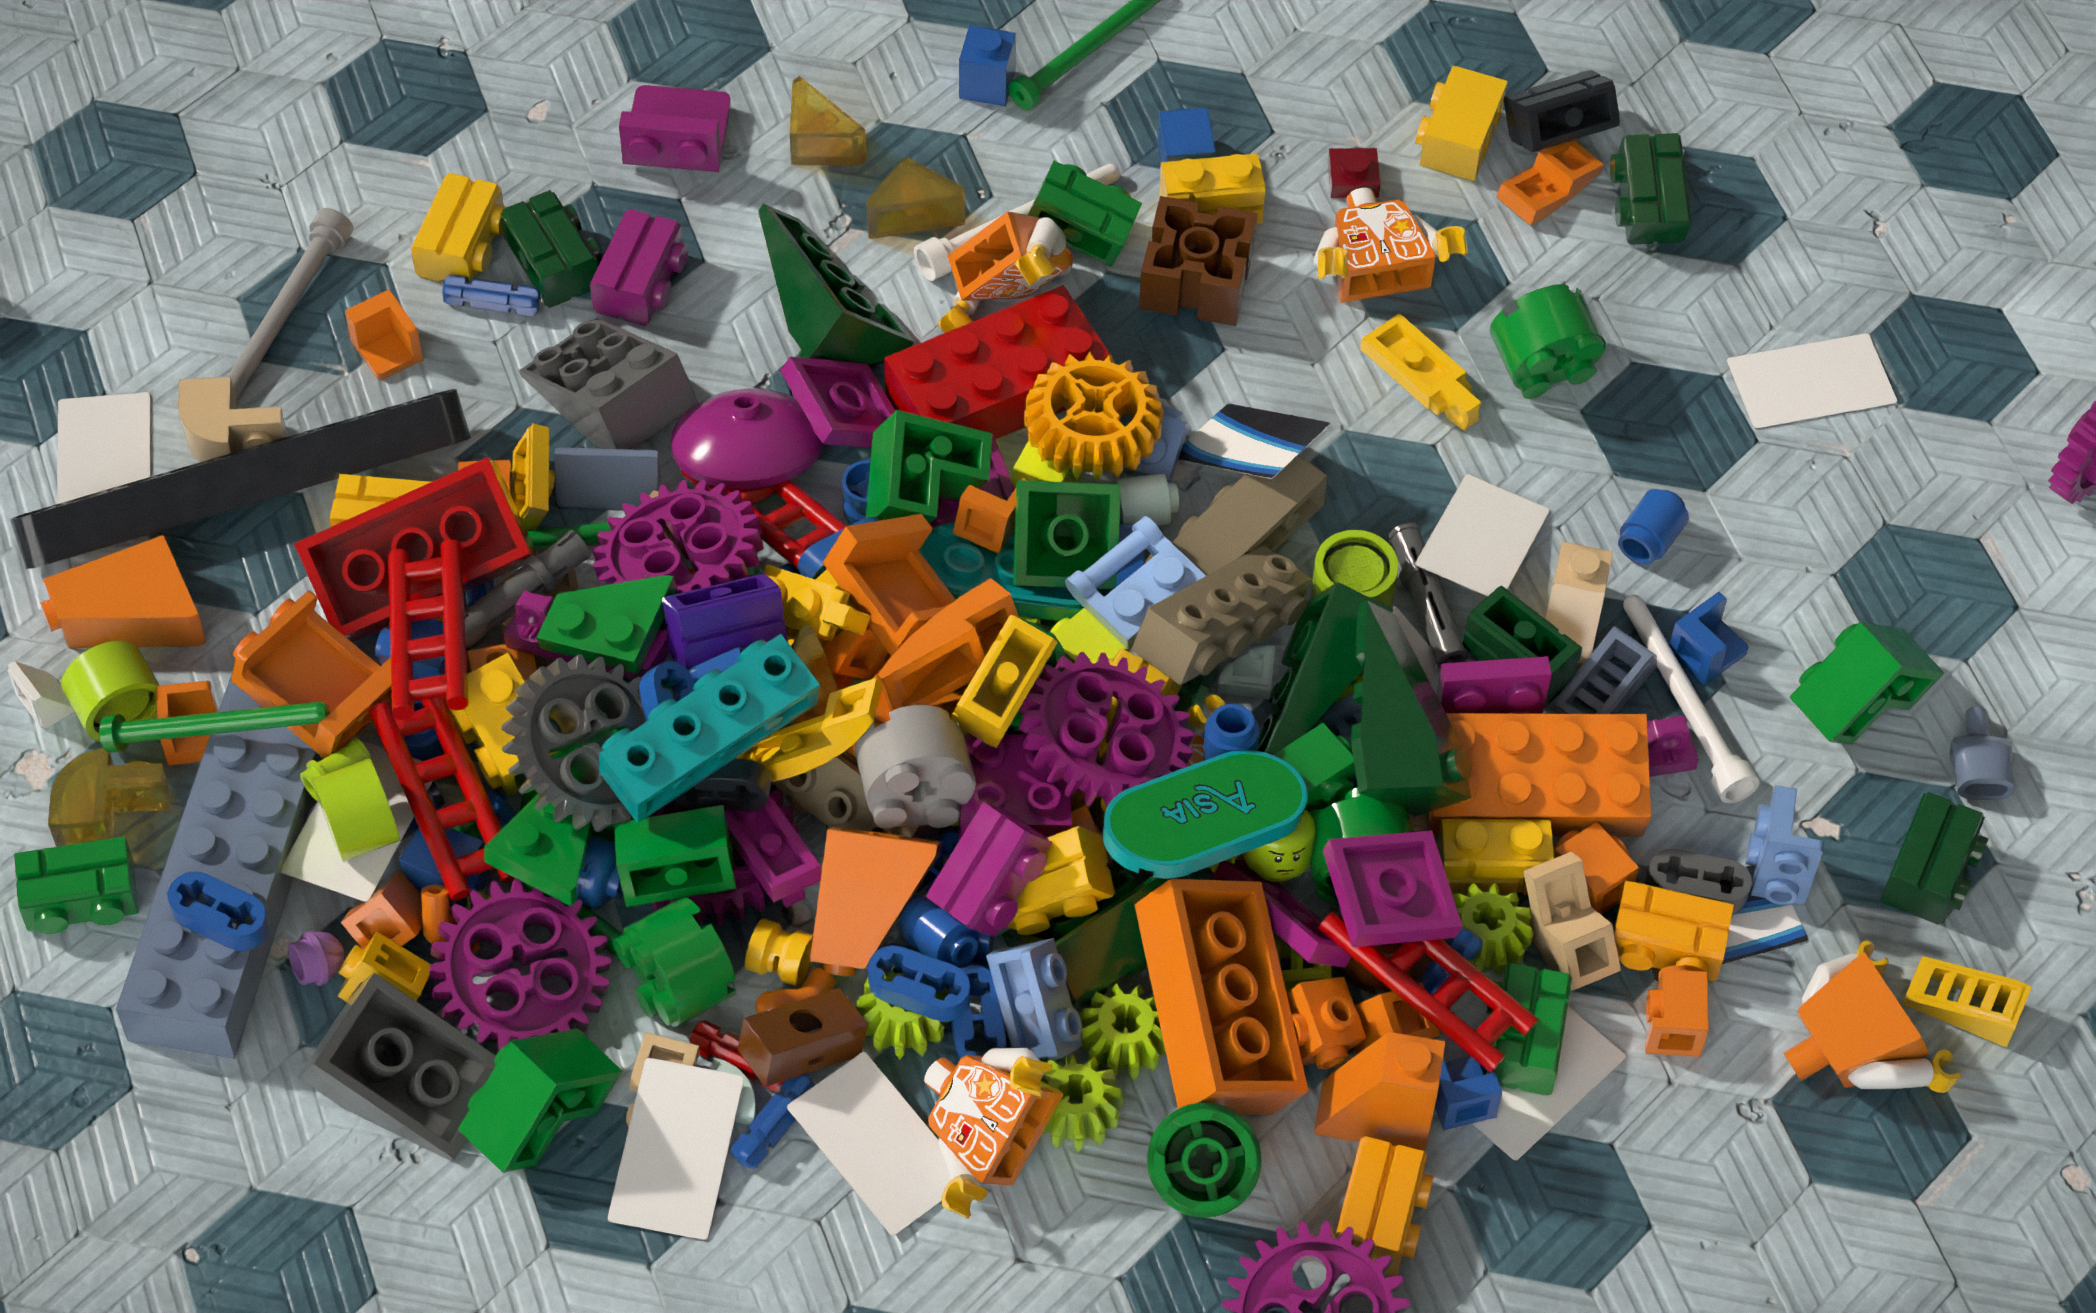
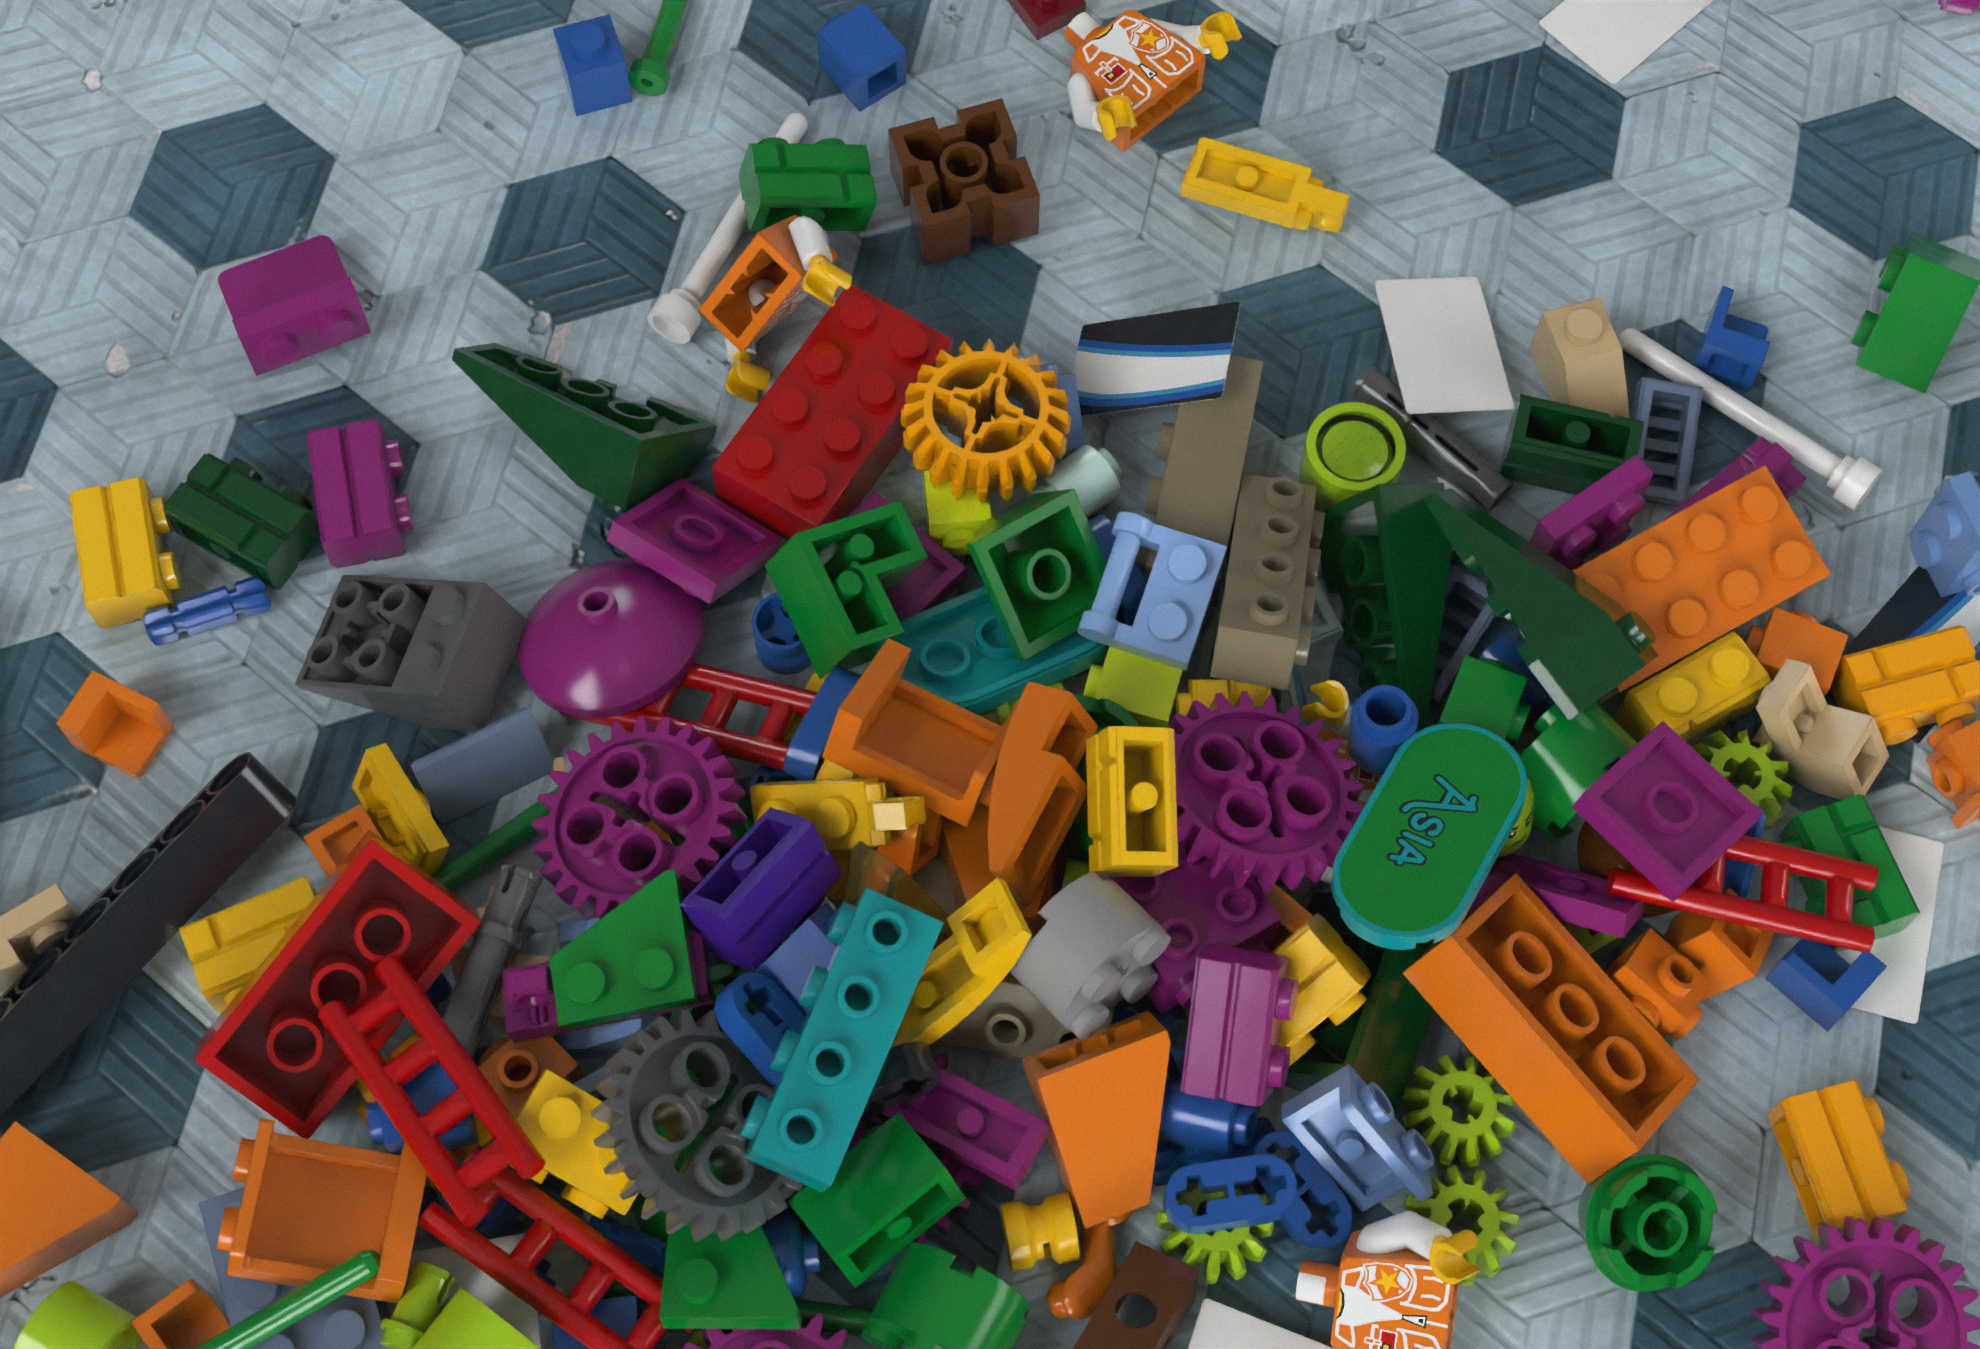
camera: 30 degrees left, 10 degrees up
clear yellow slope [789,76,866,166] -> none
clear yellow slope [866,156,965,239] -> none
orange panel [953,478,1028,554] -> none
yellow brick [1159,153,1265,224] -> none
orange slope [1314,1032,1445,1152] -> none
green brick [1489,284,1606,399] -> none
blue brick [1618,489,1689,565] -> none
dark grey beam [1646,849,1752,914] -> none

